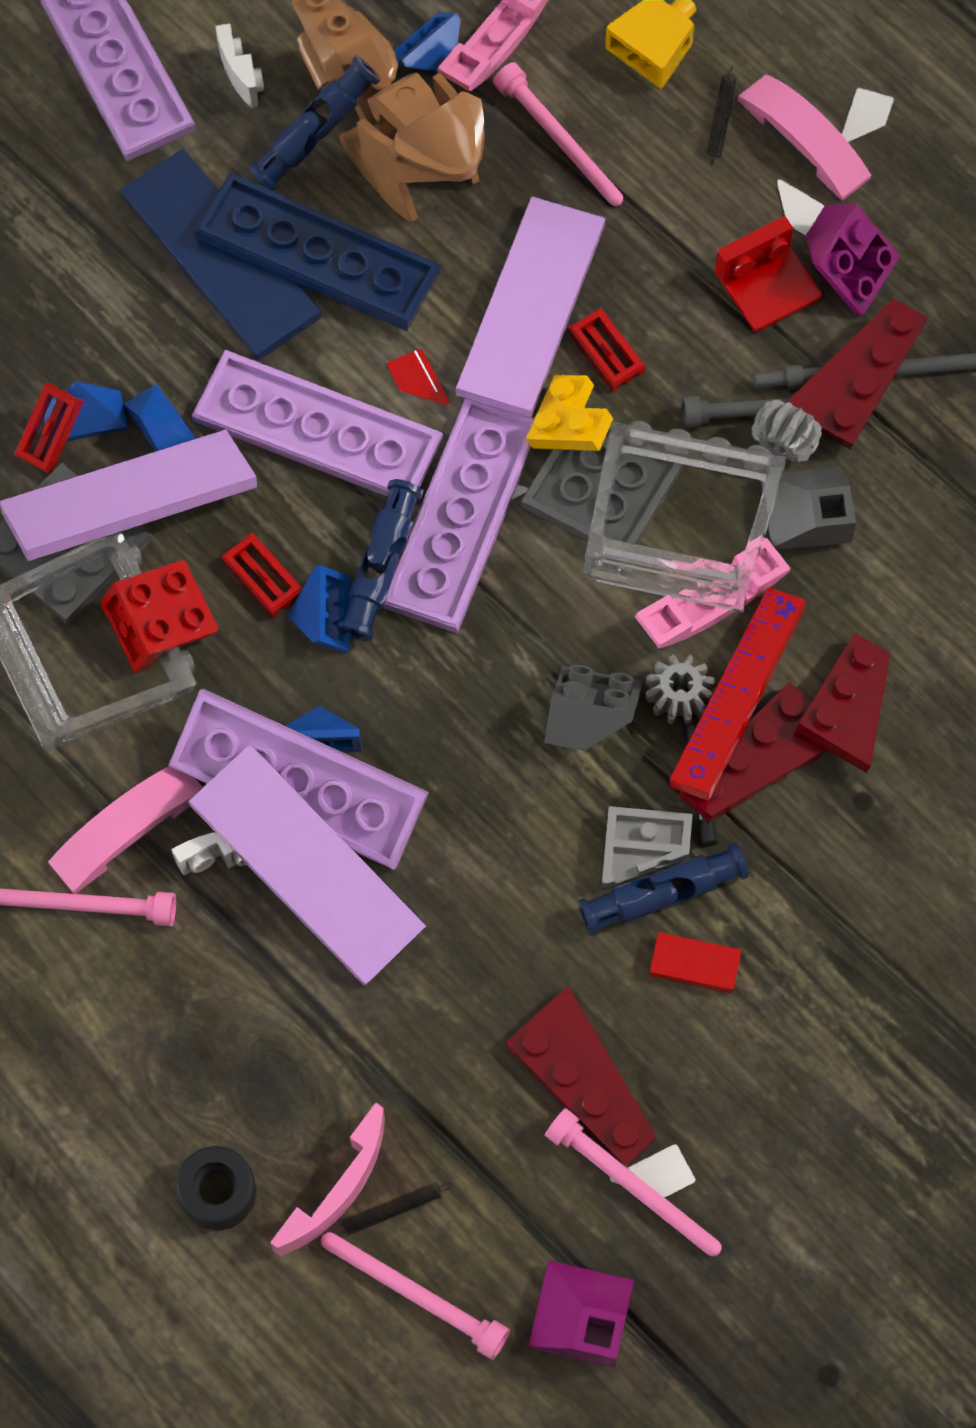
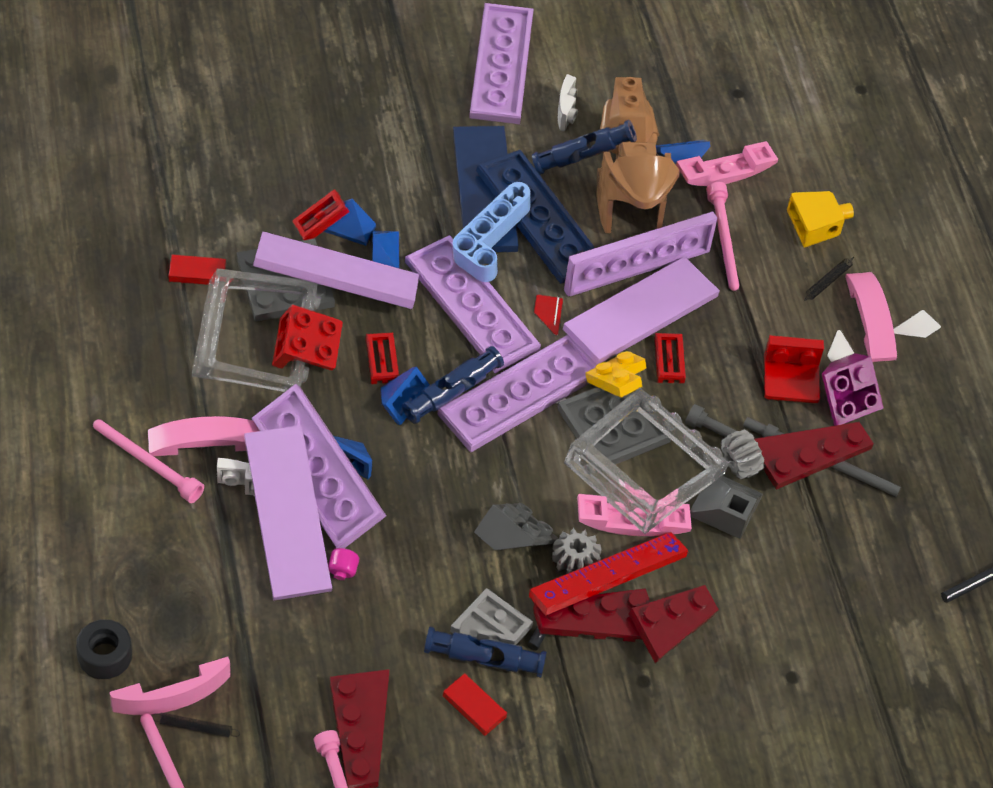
camera: 25 degrees right, 15 degrees down
none -> dark pink piece [328,548,359,580]
none -> light blue beam [453,182,530,282]
none -> lavender tile [564,212,717,297]

